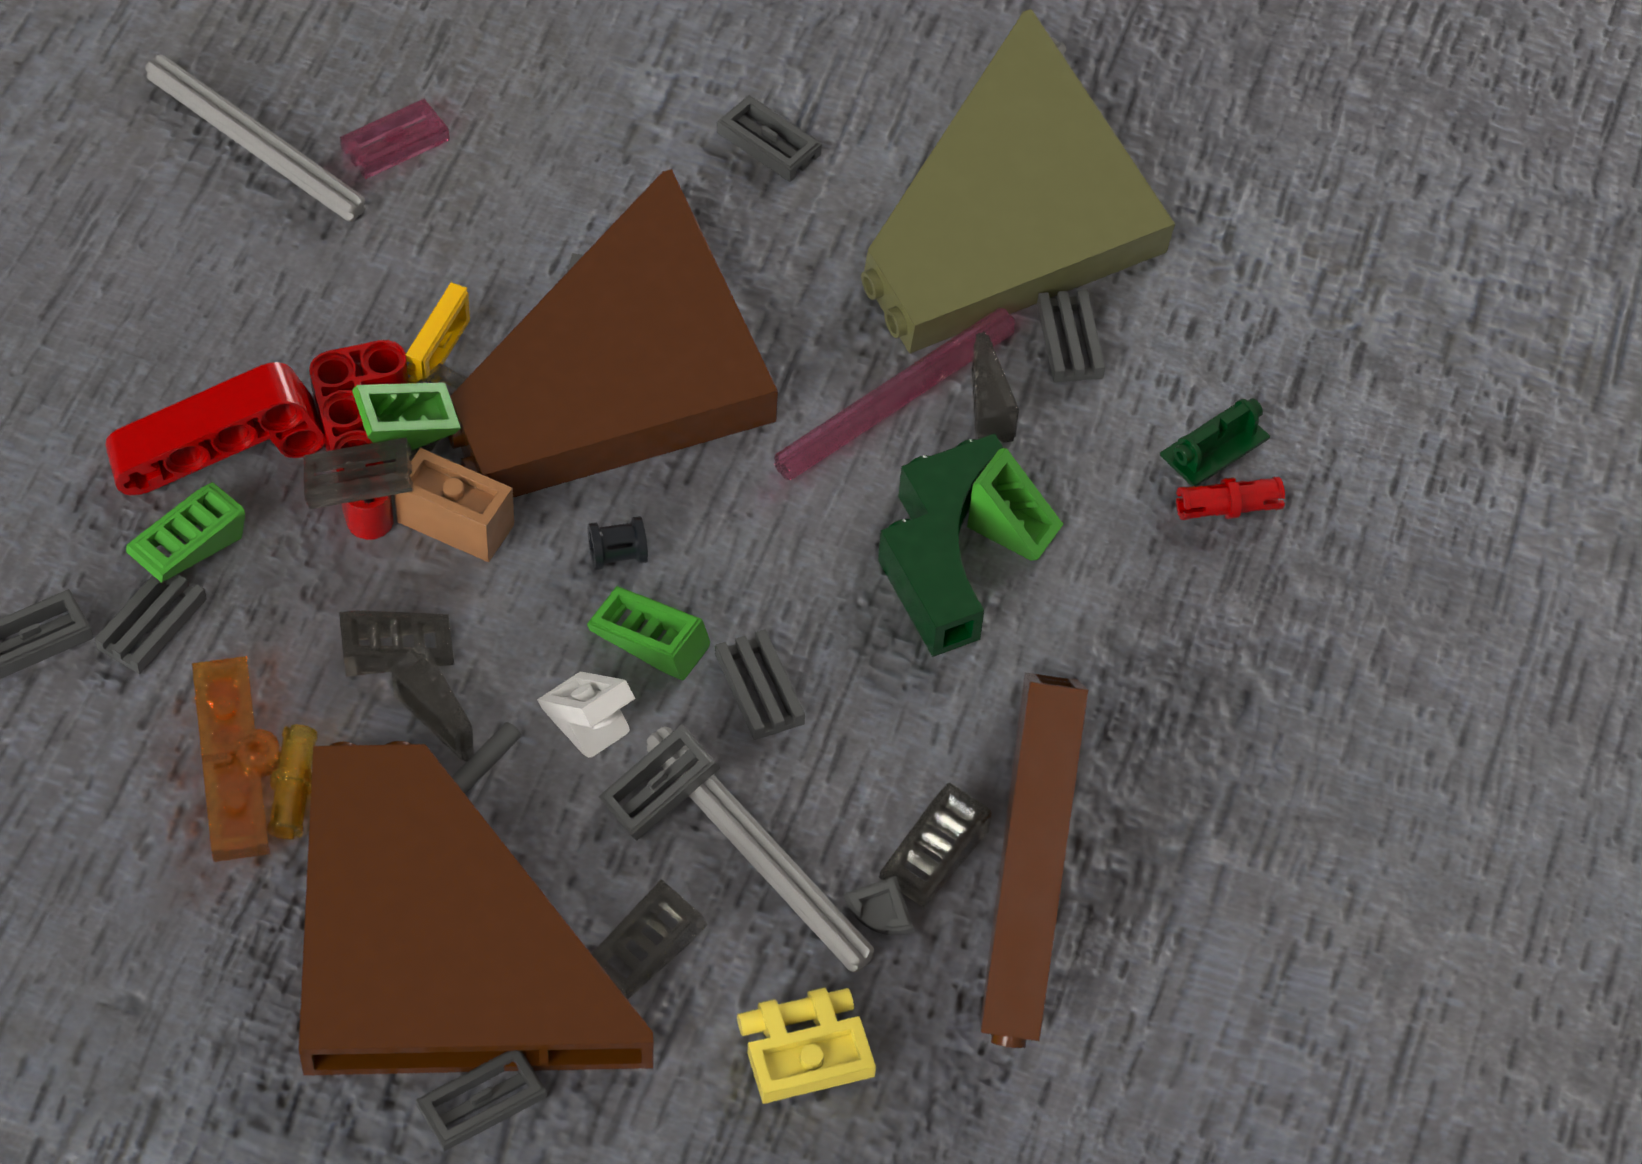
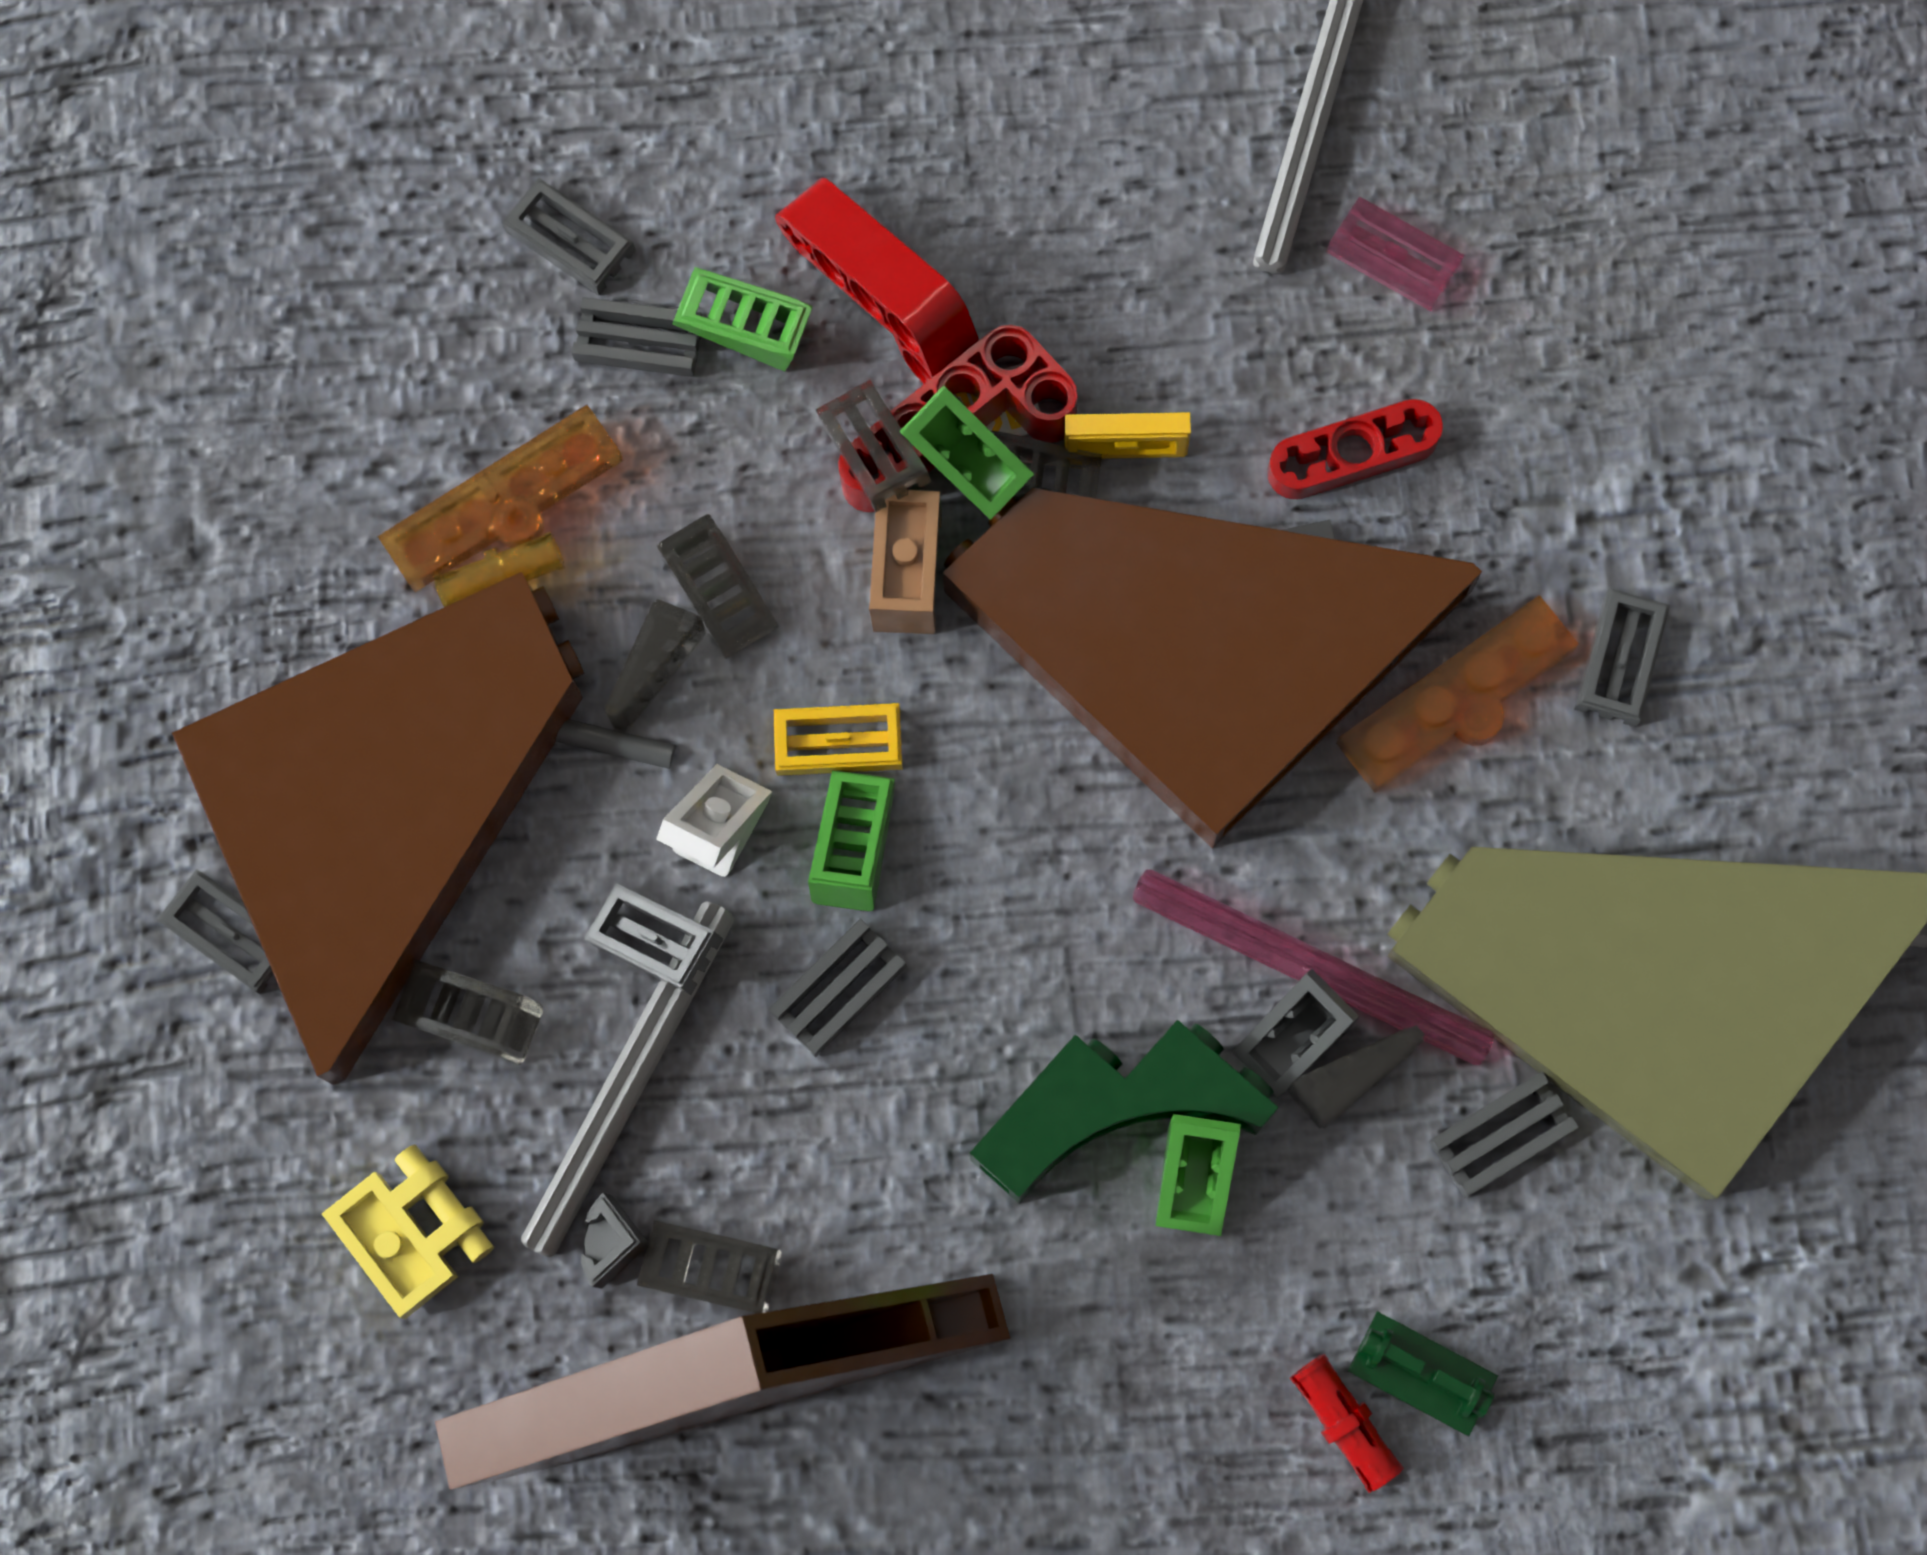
camera: 75 degrees right, 20 degrees up
black bush [587,516,648,570] -> none
none -> yellow tile [773,703,903,776]
none -> dark grey slope [1232,969,1360,1099]
none -> red beam [1267,399,1443,500]
none -> clear orange hinge [1336,595,1579,793]

